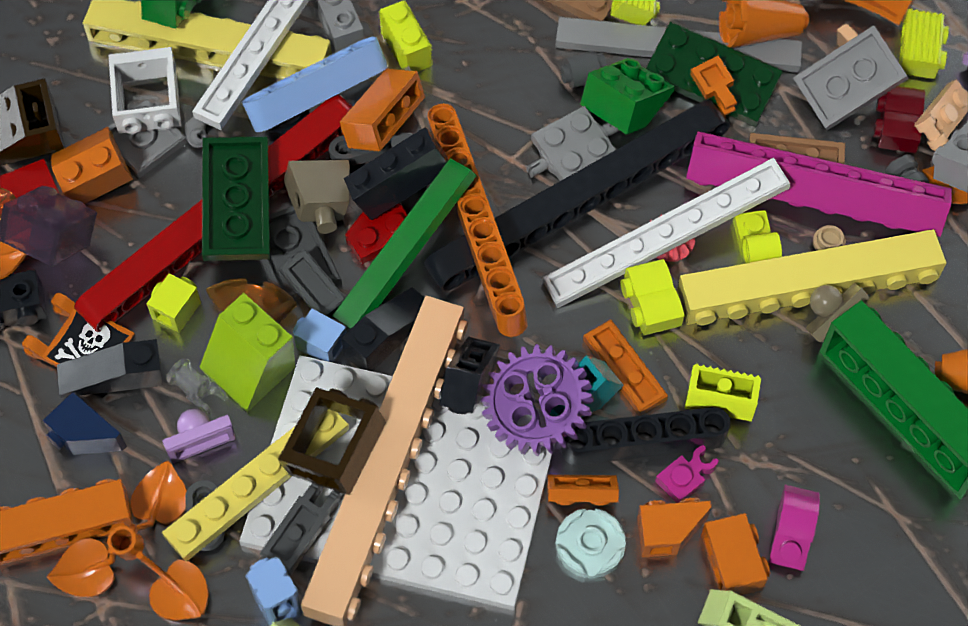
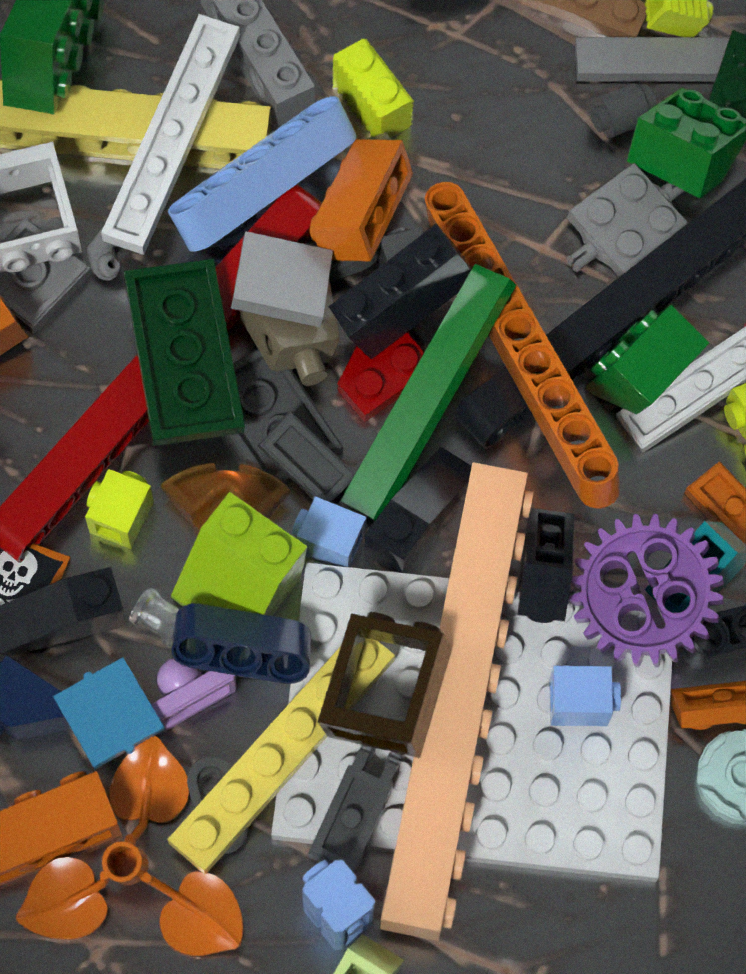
camera: 10 degrees left, 5 degrees up
none -> dark azure piece [53,657,165,769]
none -> dark blue beam [171,604,311,684]
none -> light grey tile [231,231,333,327]
none -> light blue brick [549,666,621,726]
none -> green slope [585,305,709,415]

